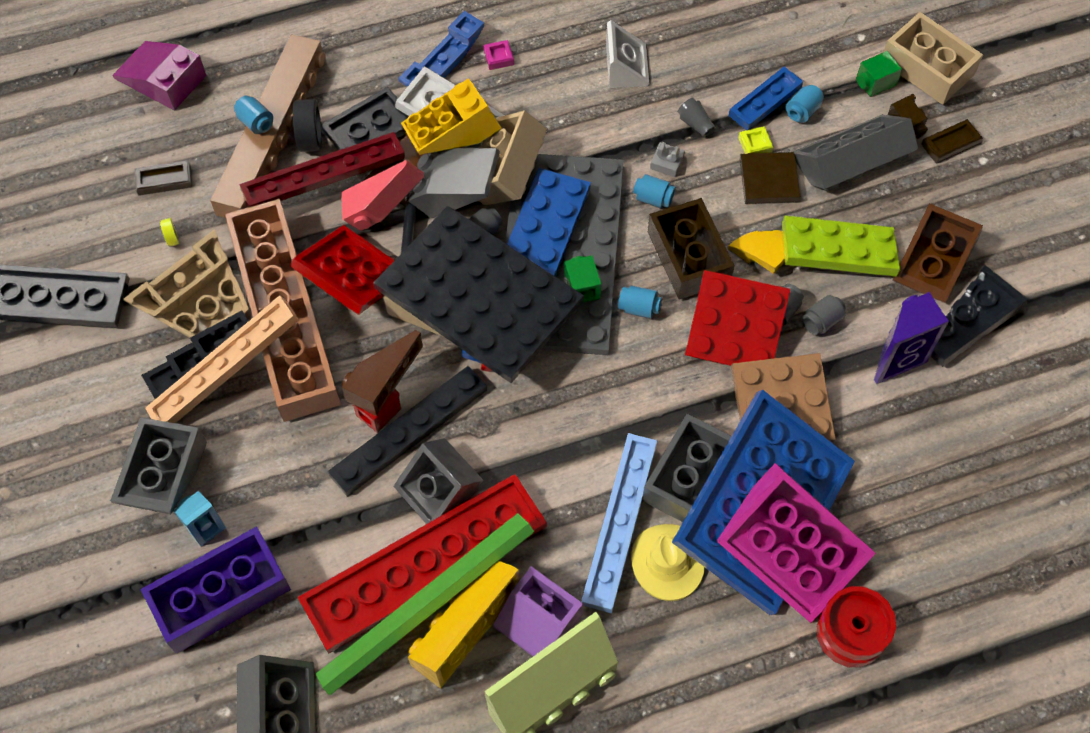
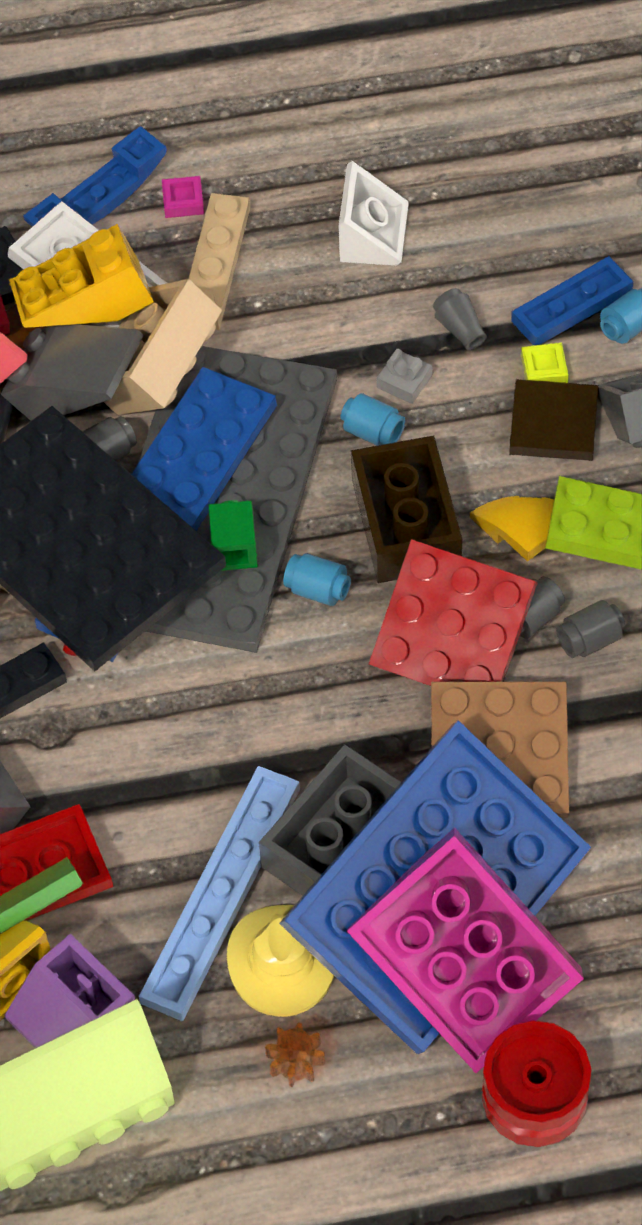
camera: 10 degrees right, 5 degrees down
none -> tan plate [189,193,250,330]
none -> clear orange gear [265,1022,325,1087]

